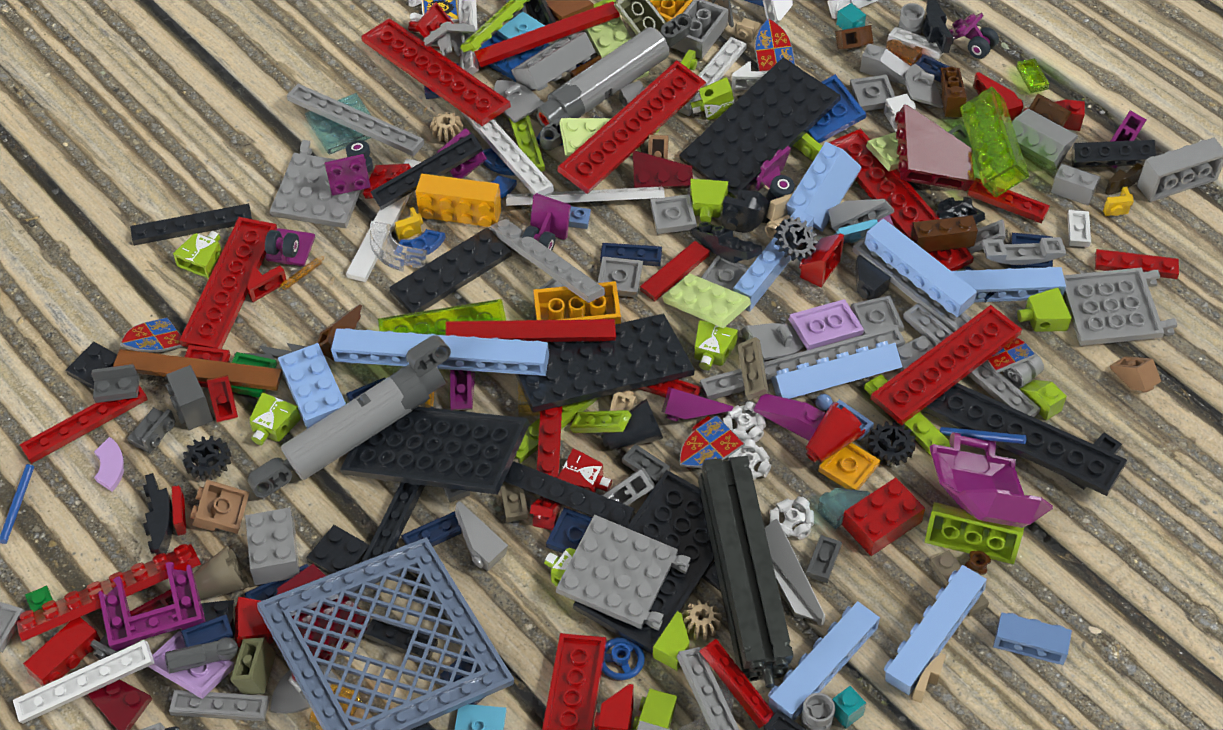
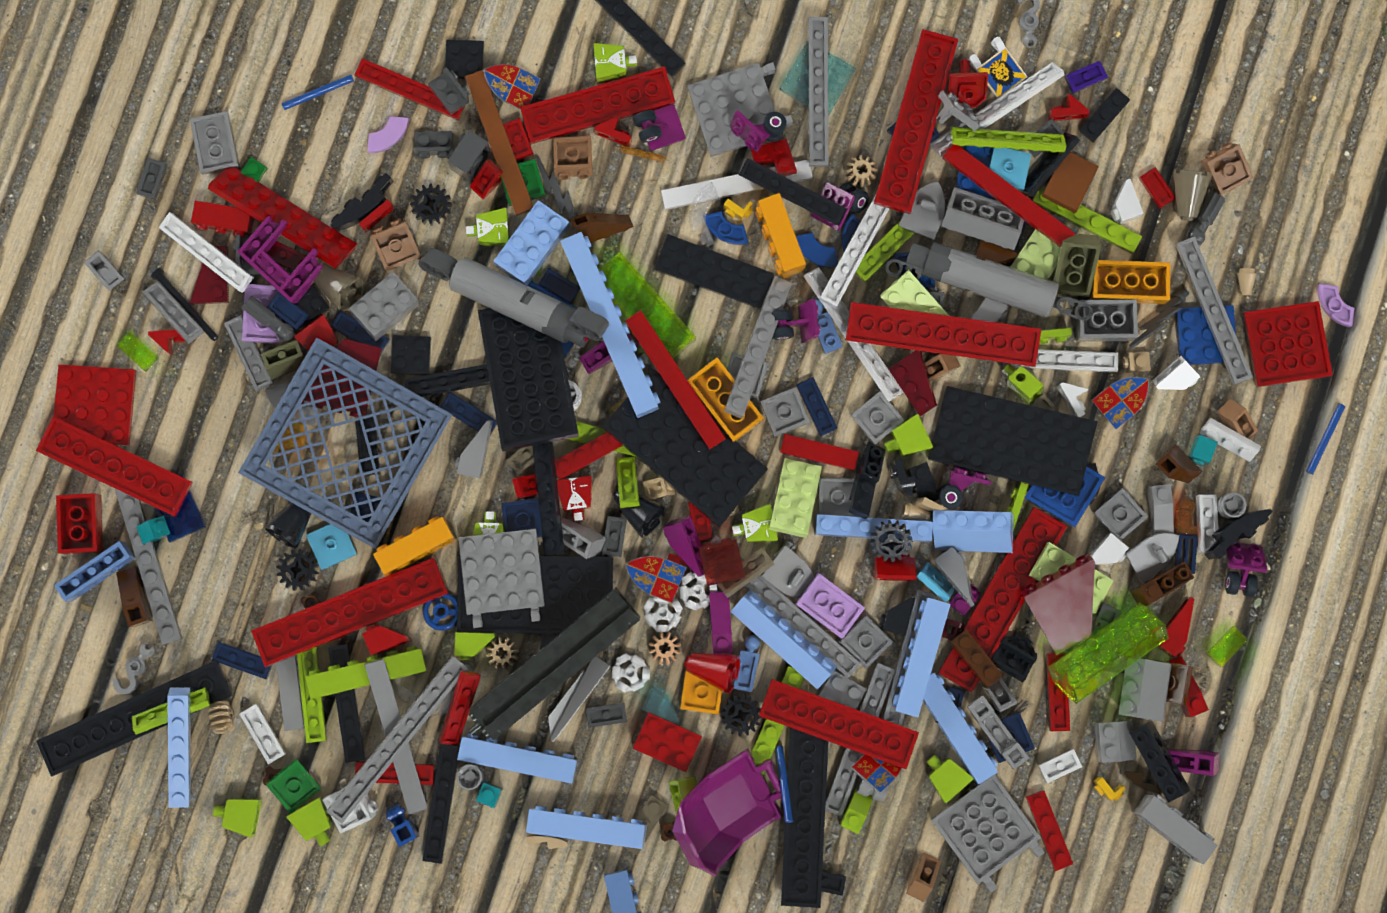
camera: 55 degrees right, 30 degrees up
none -> light orange brick [373,516,457,576]
none -> medium nougat plate [553,136,593,180]
none -> light nougat gear [649,632,681,665]
none -> clear red plate [699,538,745,586]

